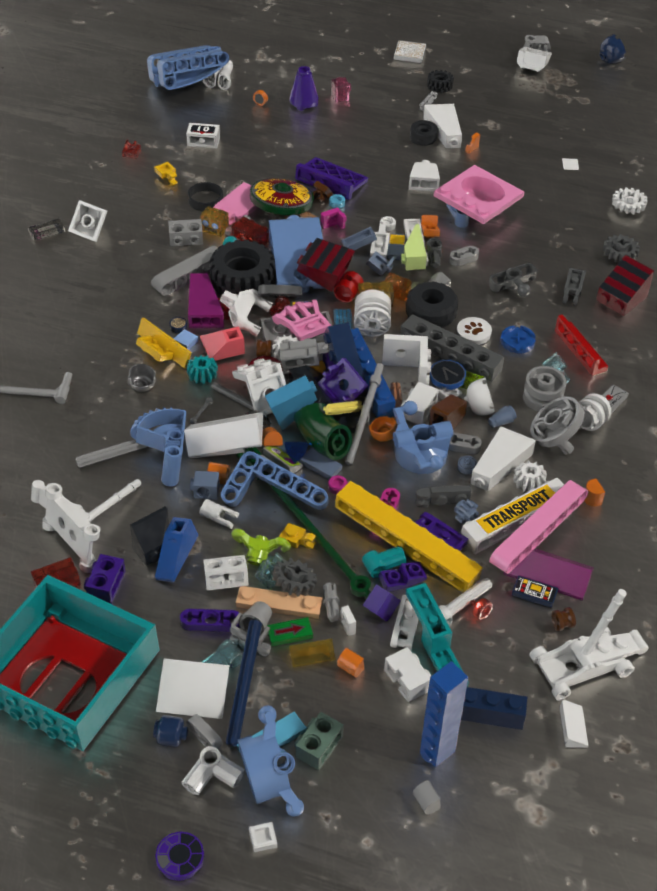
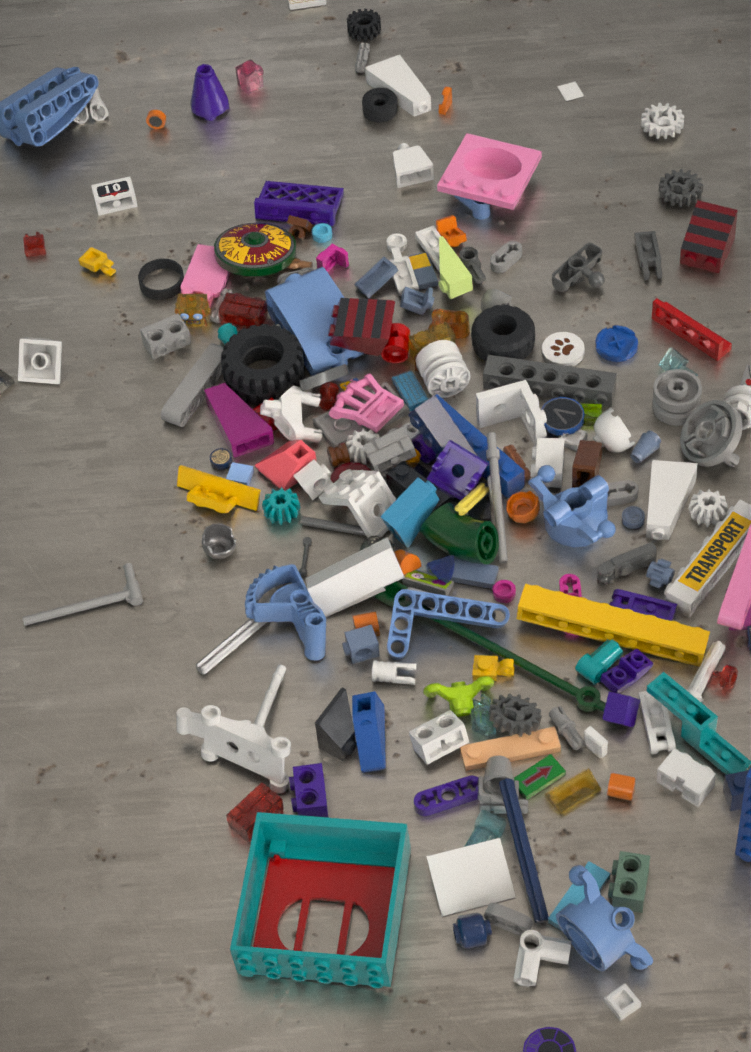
camera: 15 degrees left, 5 degrees up
none -> white brick [293,459,333,500]

